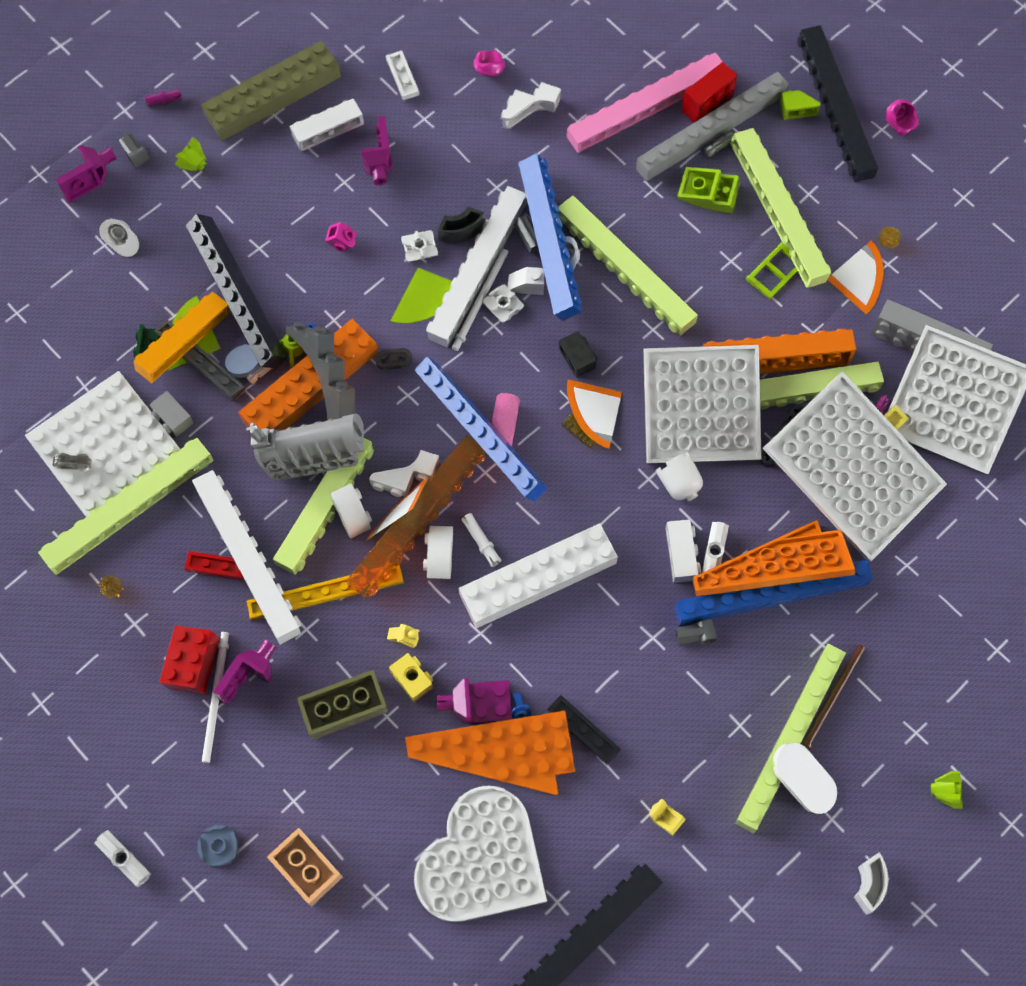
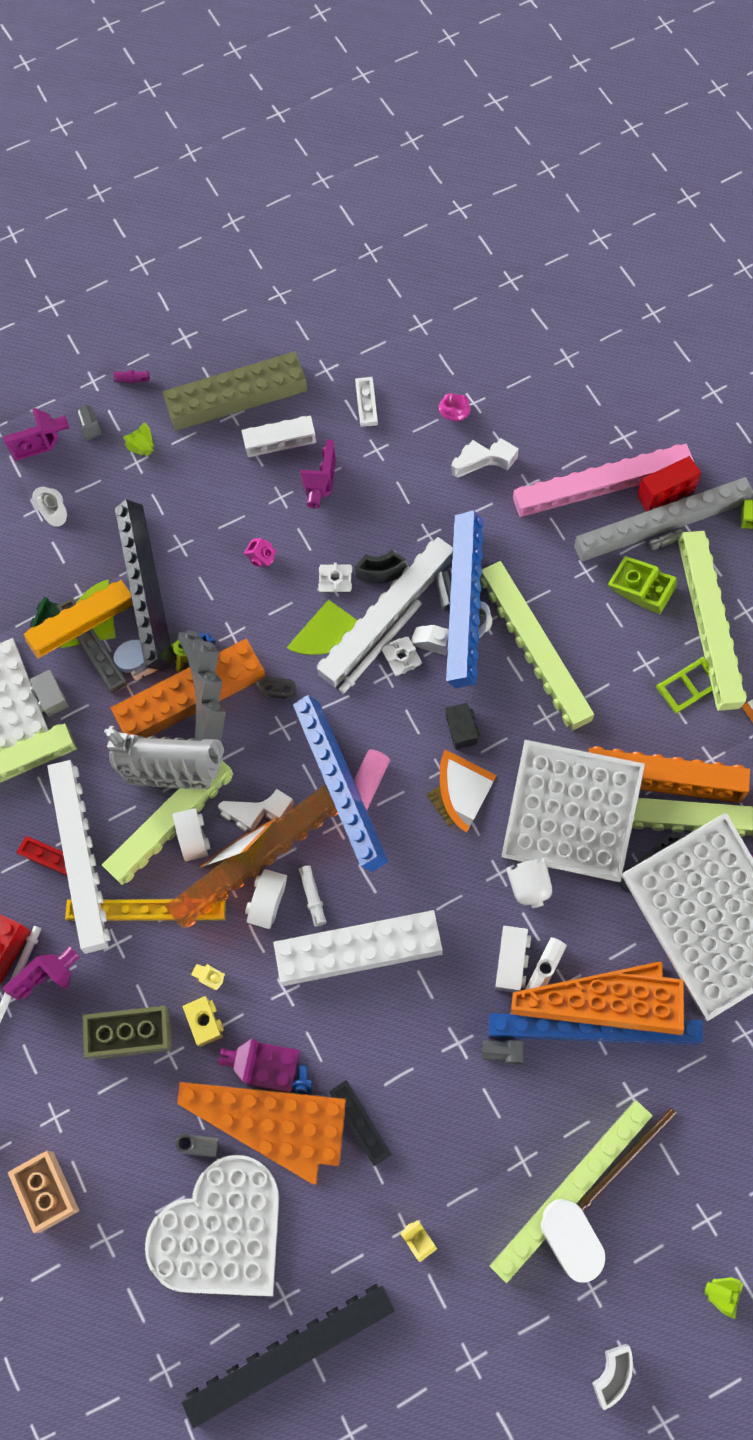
camera: 20 degrees right, 0 degrees up
none -> dark grey piece [175,1133,219,1157]

